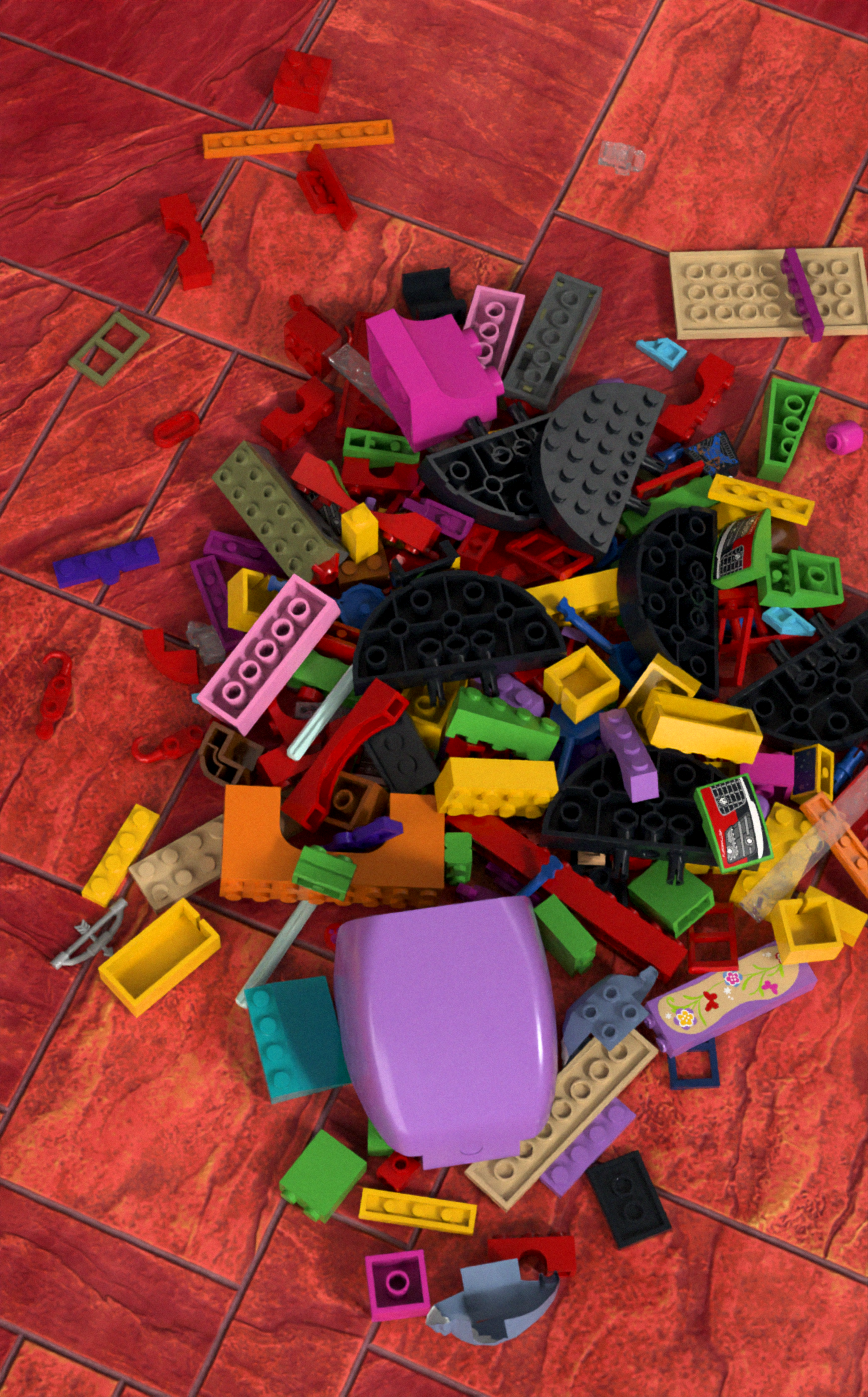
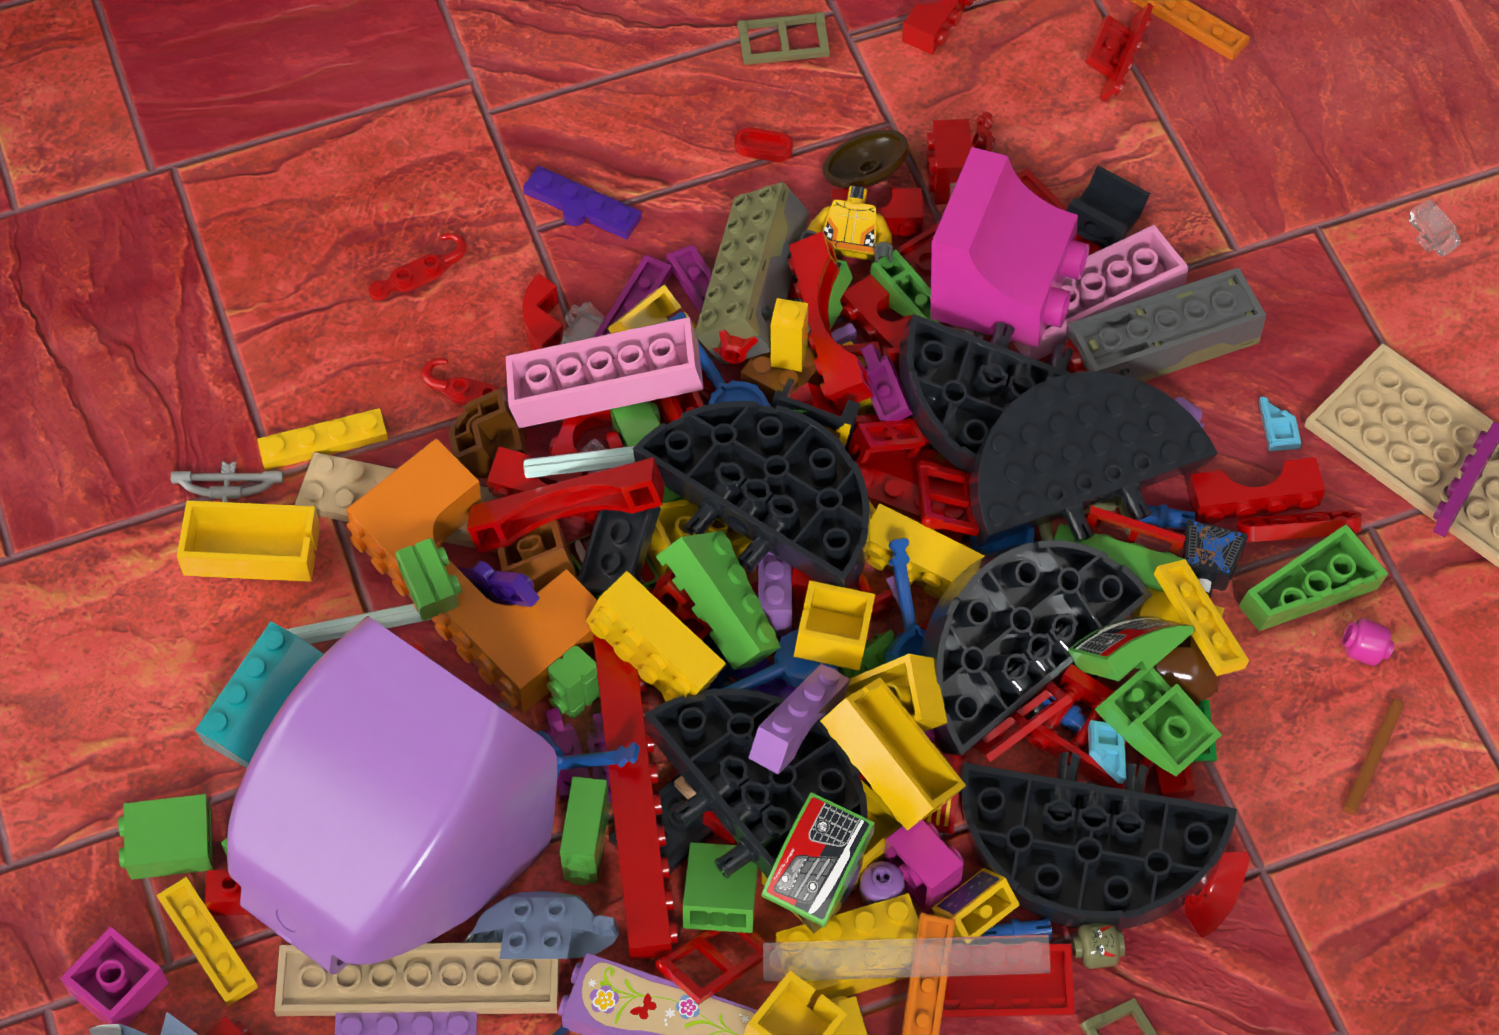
camera: 50 degrees right, 5 degrees down
none -> torso [800,186,893,263]
none -> dark brown dish [823,130,909,189]
none -> red beam [1237,510,1362,542]

